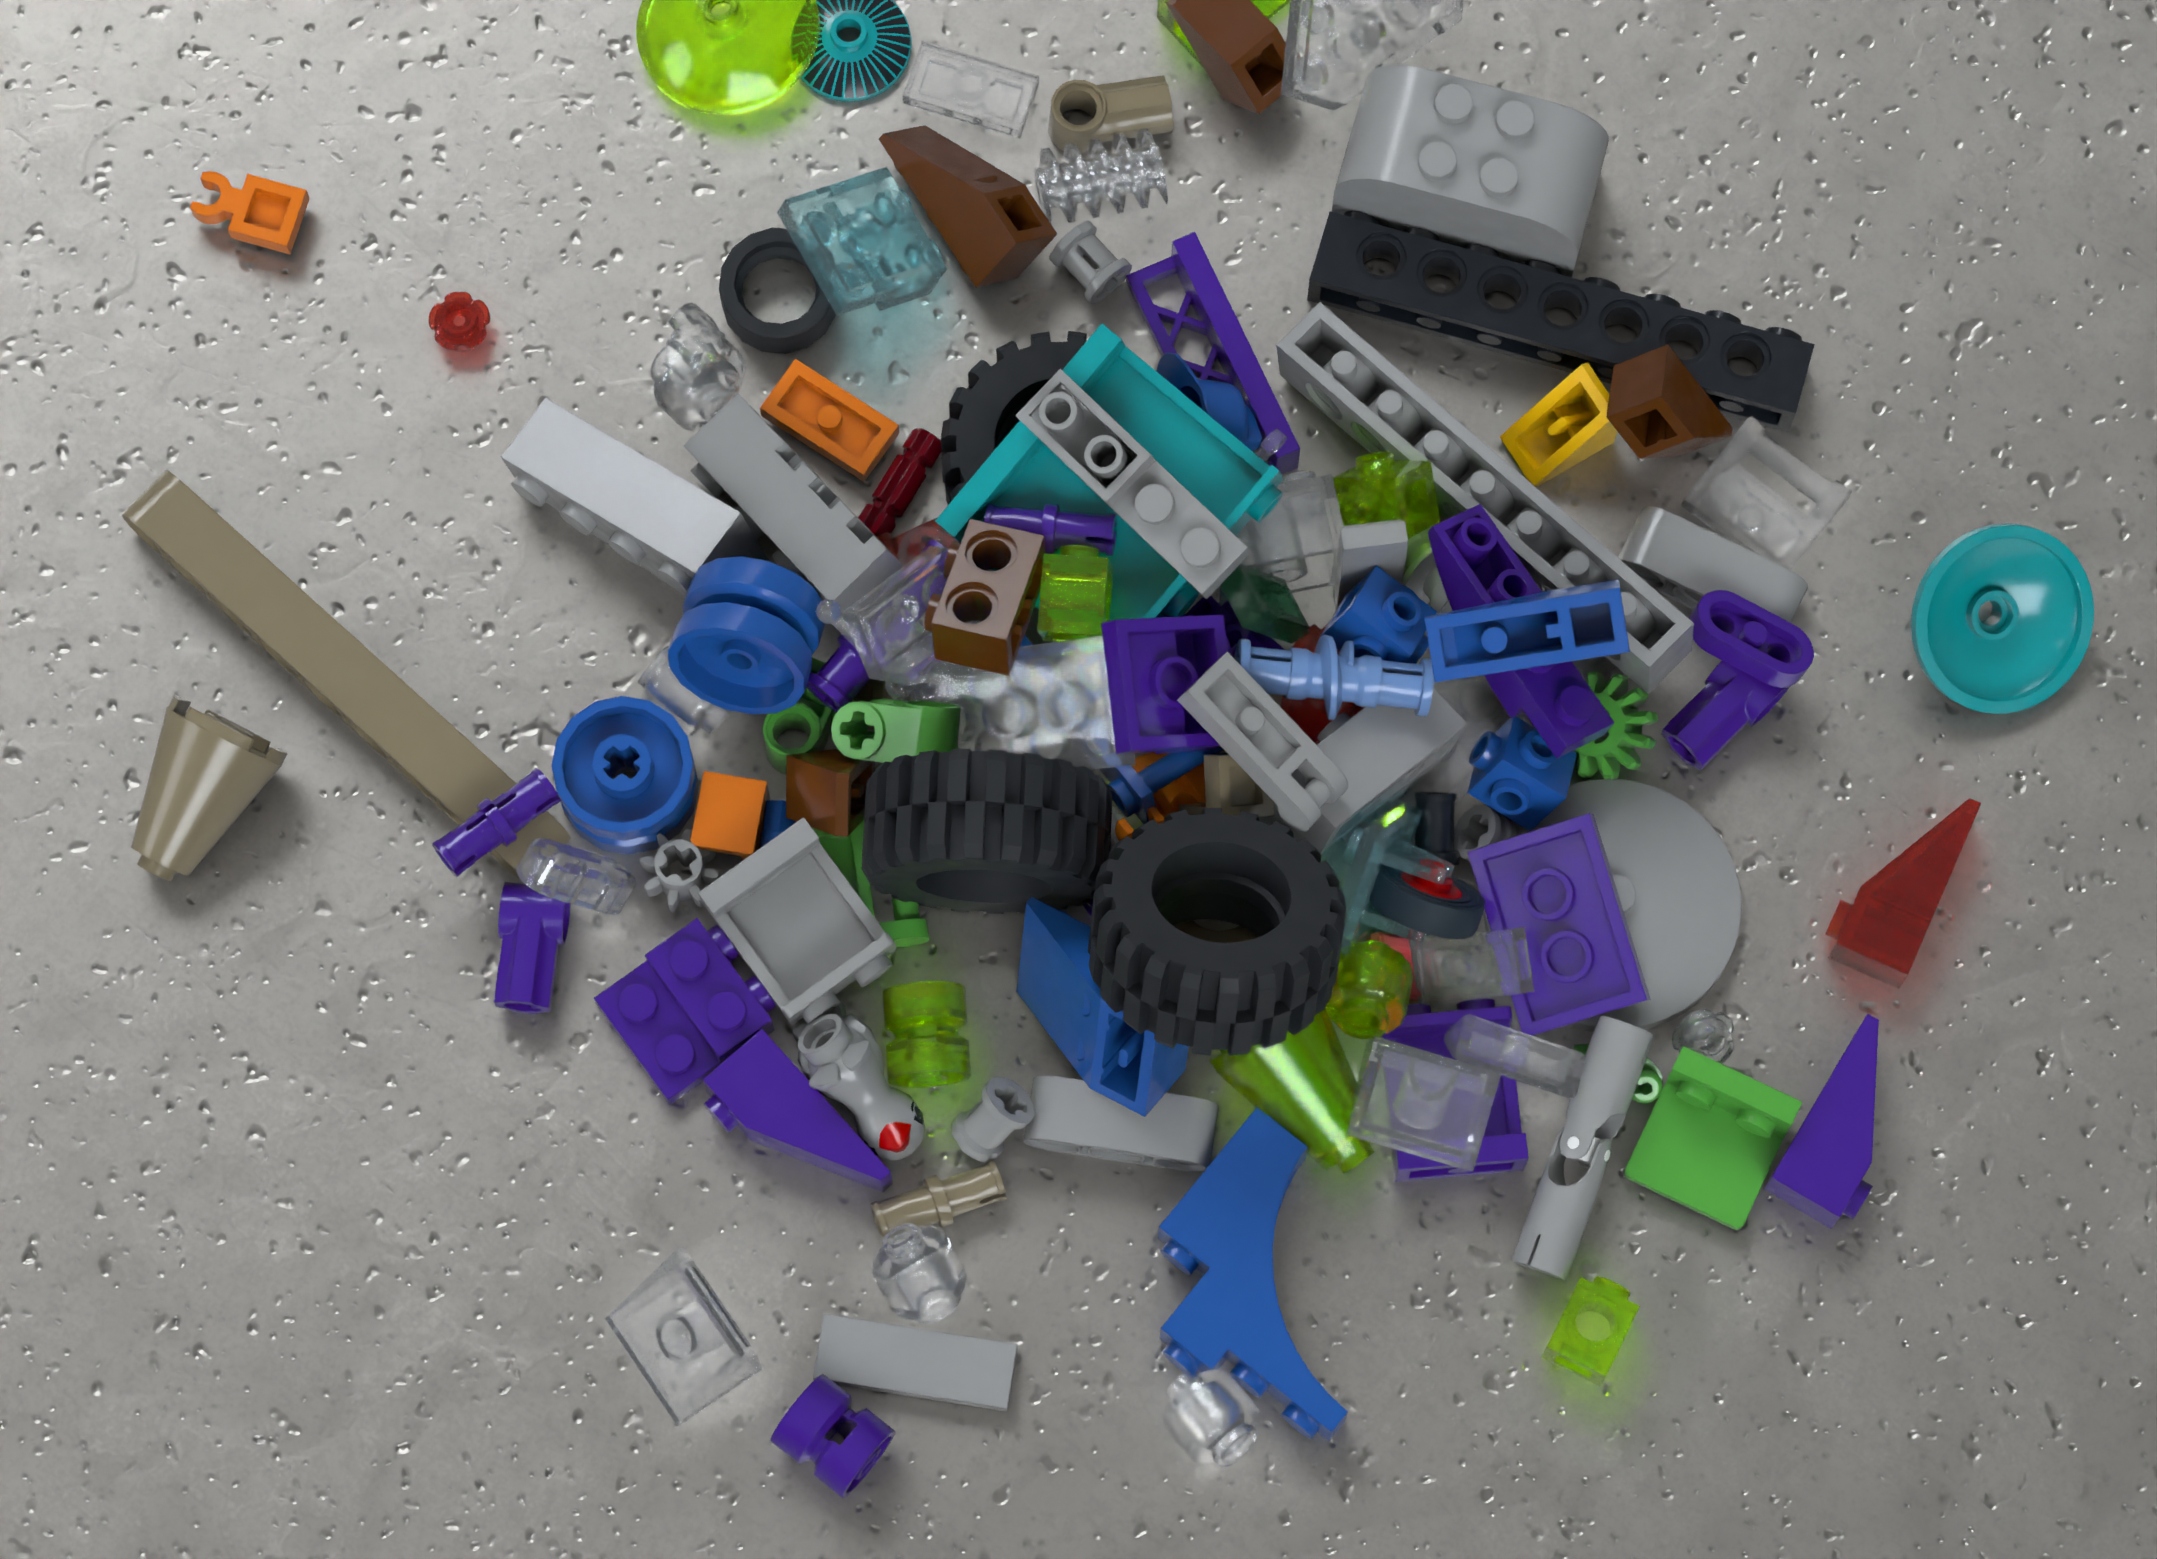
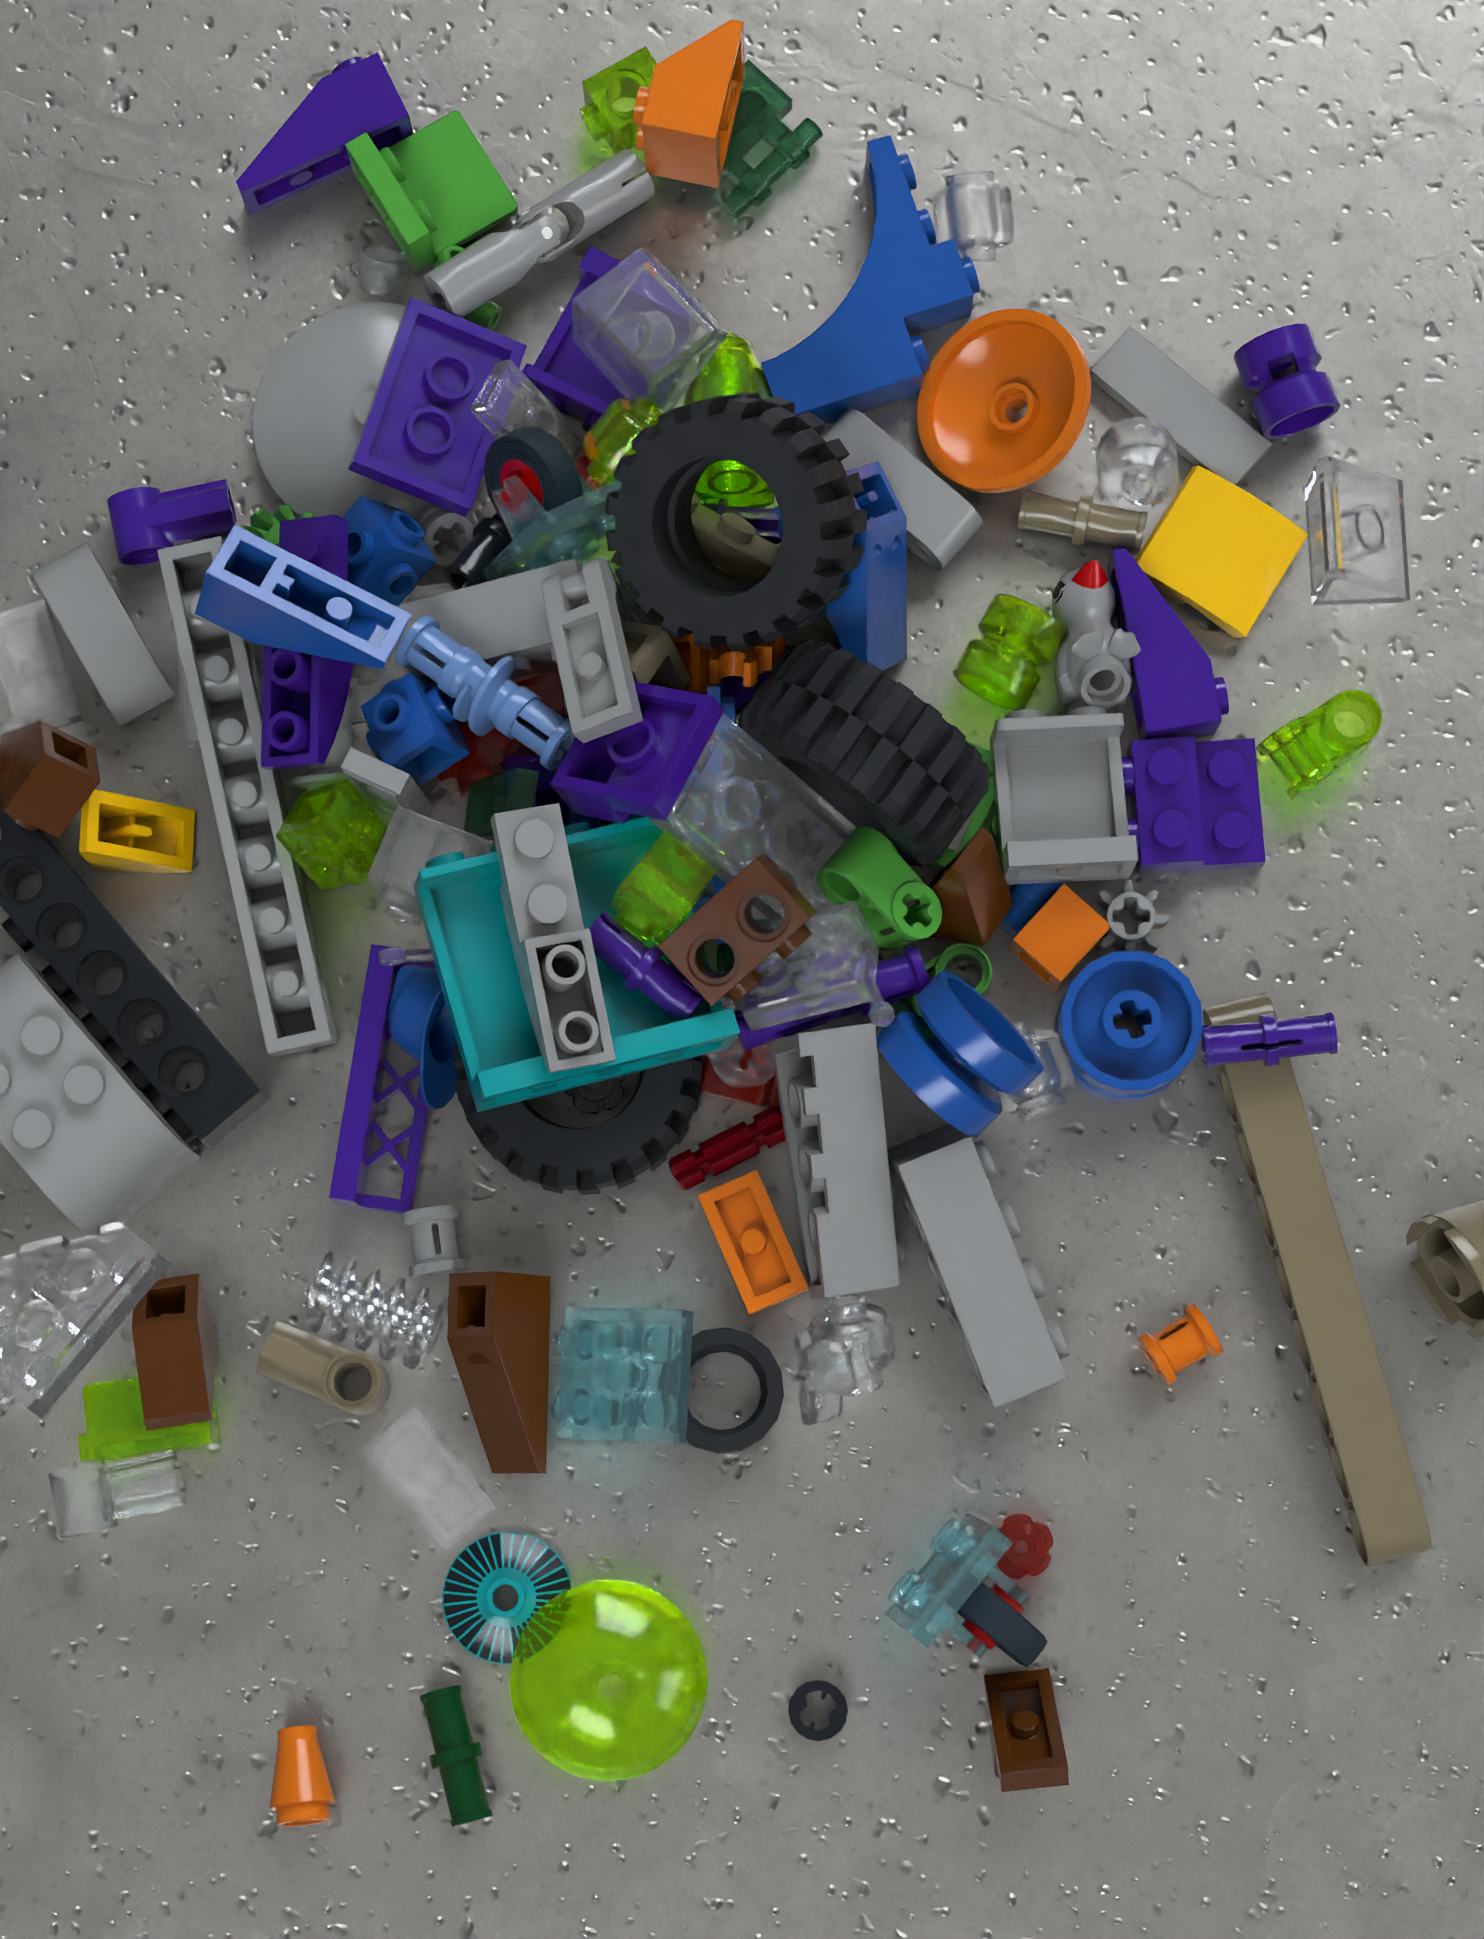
camera: 145 degrees left, 5 degrees up
orange plate [190,171,310,254] -> none
dark purple piece [494,882,571,1014] -> none
clear beam [516,838,637,915] -> none
light grey bush [951,1077,1035,1162] -> none
clear slope [1443,1014,1586,1099] -> none
dark purple plate [1689,590,1814,688] -> none
clear red slope [1825,798,1981,989] -> none
none -> orange slope [633,19,745,188]
none -> clear green plate [700,59,823,219]
none -> black bush [788,1679,848,1741]
none -> clear light blue plate [884,1513,1048,1667]
none -> orange dish [917,308,1091,493]
none -> reddish brown slope [984,1668,1069,1792]
none -> yellow slope [1135,465,1309,639]
none -> orange bush [1137,1303,1224,1386]
none -> clear neon green piece [1256,690,1382,800]

